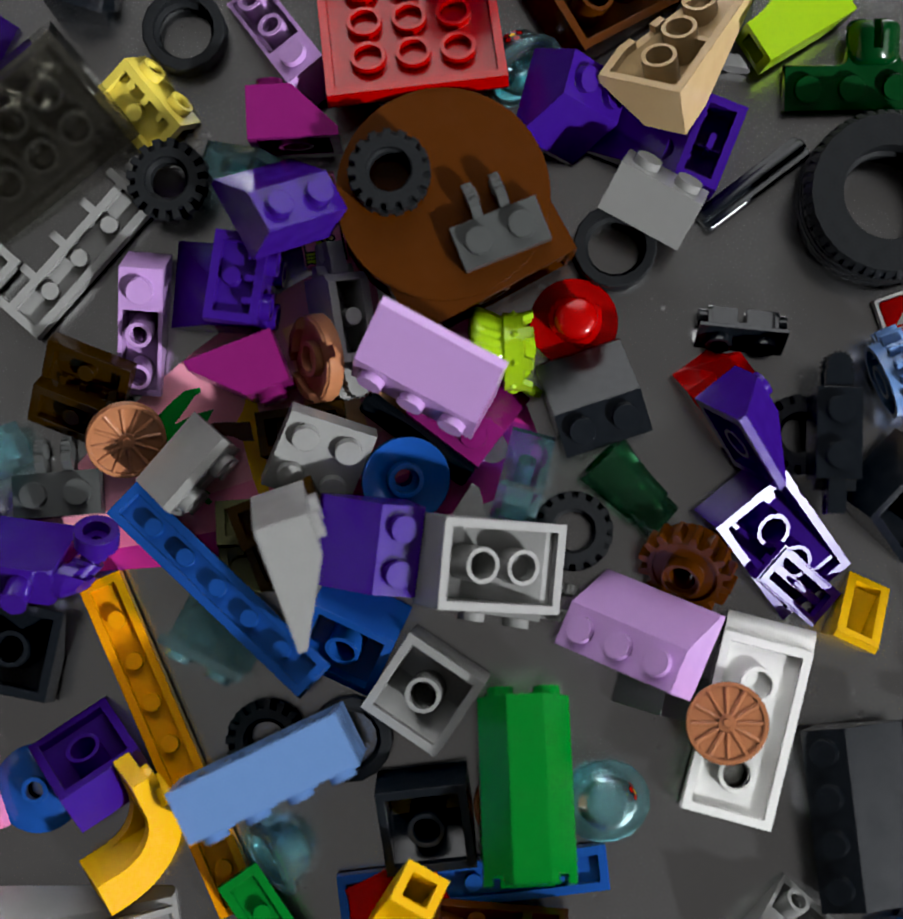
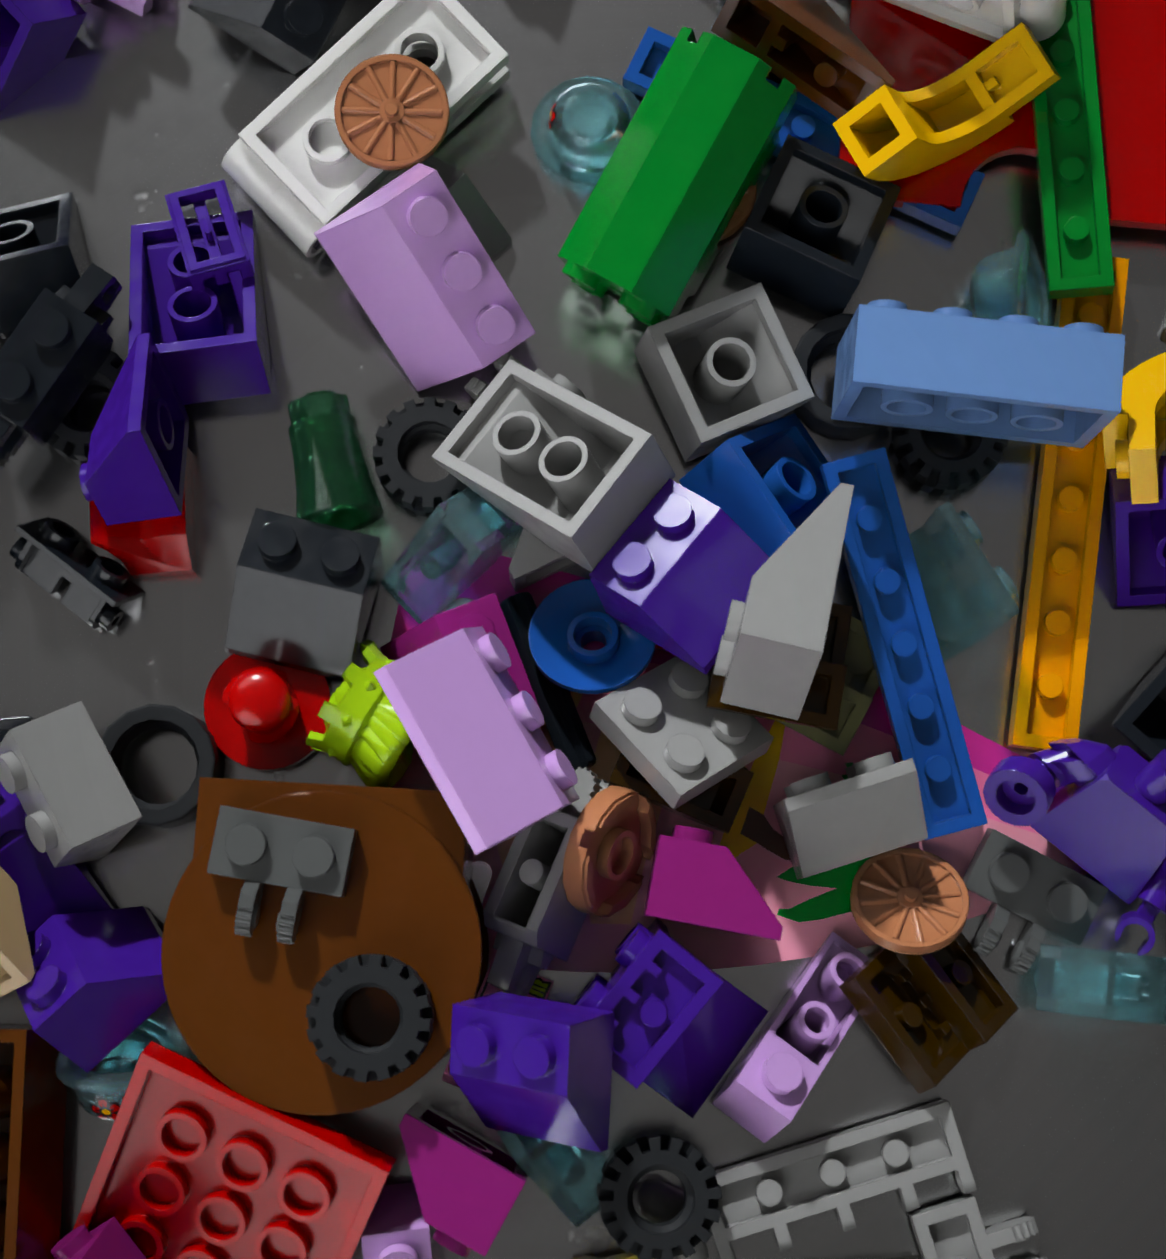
camera: 145 degrees left, 5 degrees down
reddish brown gear [638,521,738,611] -> none
yellow slope [821,571,890,655] -> none

